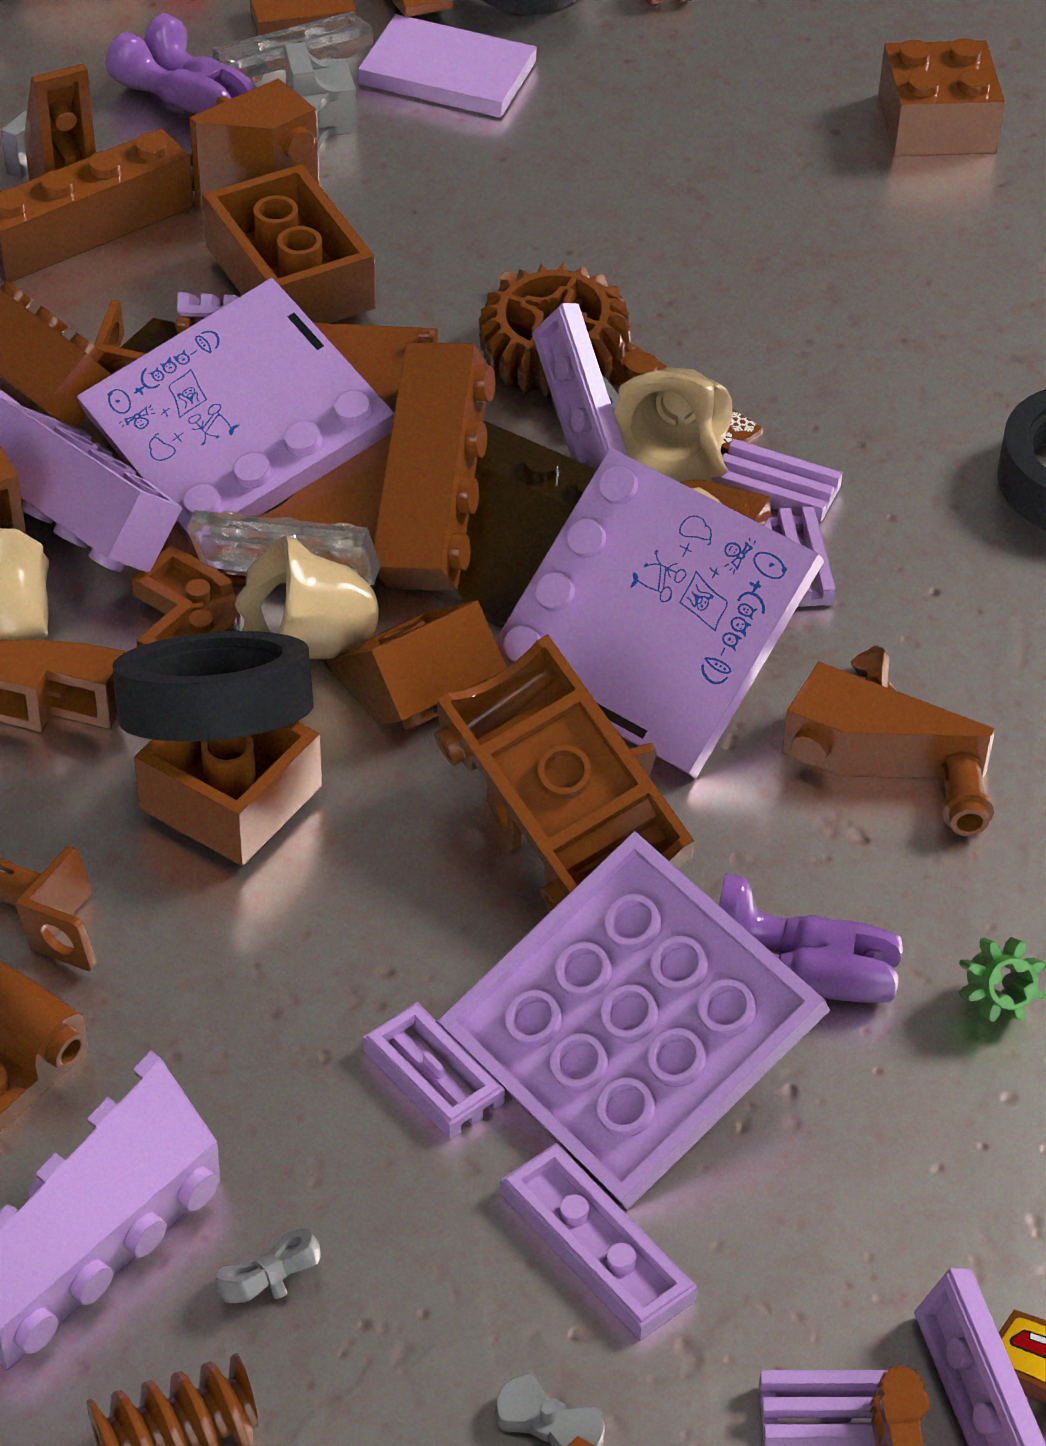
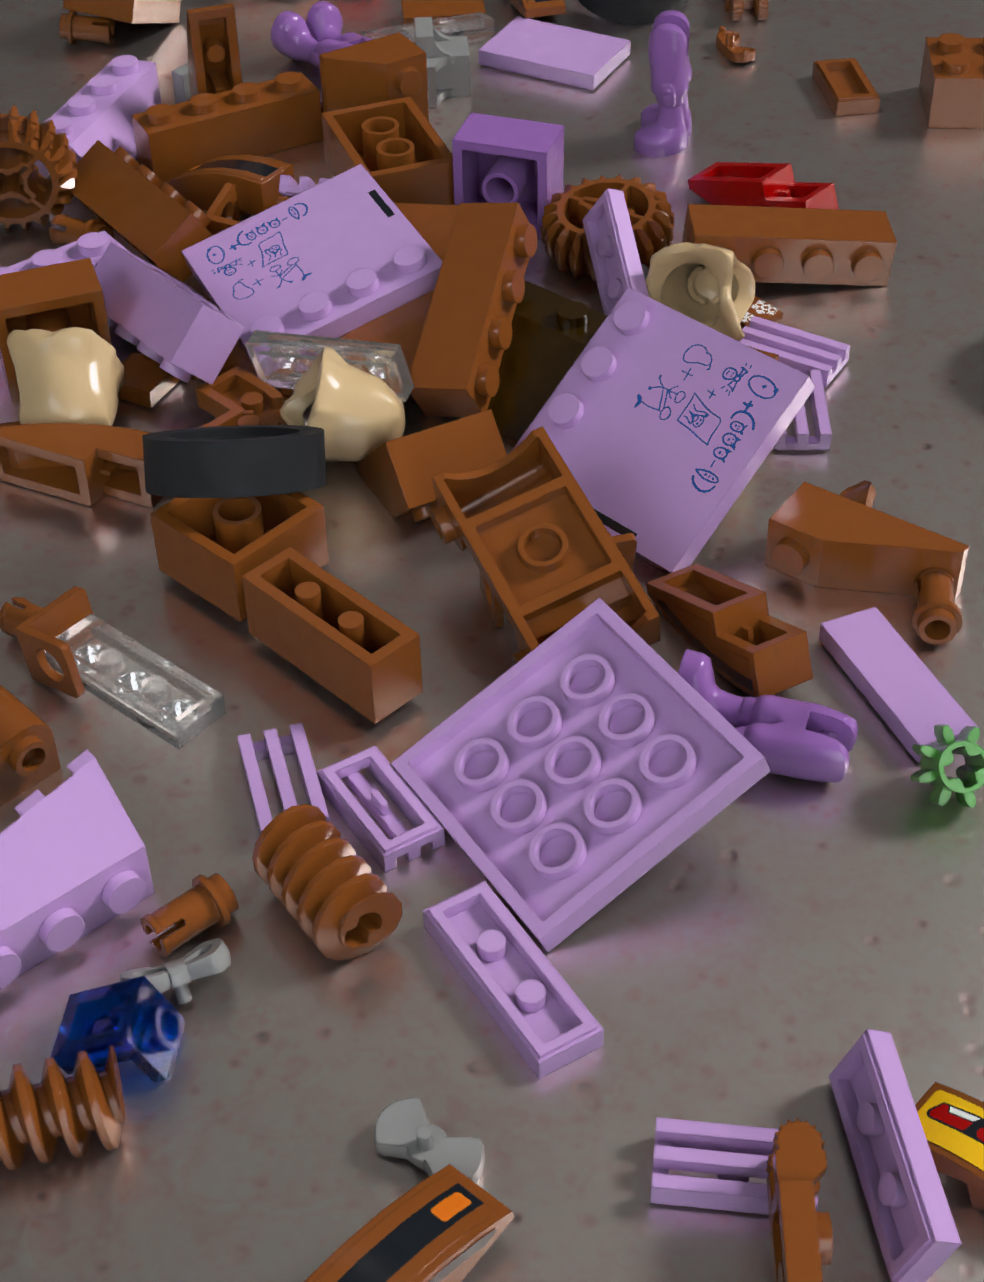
camera: 10 degrees right, 5 degrees down
none -> clear plate [44,614,226,749]
none -> clear blue bracket [51,976,185,1083]
none -> dark orange tile [118,352,180,408]
none -> dark orange pin [140,873,239,958]
none -> dark orange slope [167,154,295,218]
none -> lavender tile [237,723,330,835]
none -> dark orange brick [242,547,423,724]
none -> dark orange piece [252,804,403,961]
none -> medium lavender brick [452,112,564,240]
none -> medium lavender piece [634,10,692,158]
none -> dark orange slope [646,563,813,697]
none -> dark orange brick [682,204,897,287]
none -> red slope [687,162,839,209]
none -> dark orange piece [716,26,756,63]
none -> dark orange tile [812,58,880,116]
none -> lavender tile [819,606,978,763]

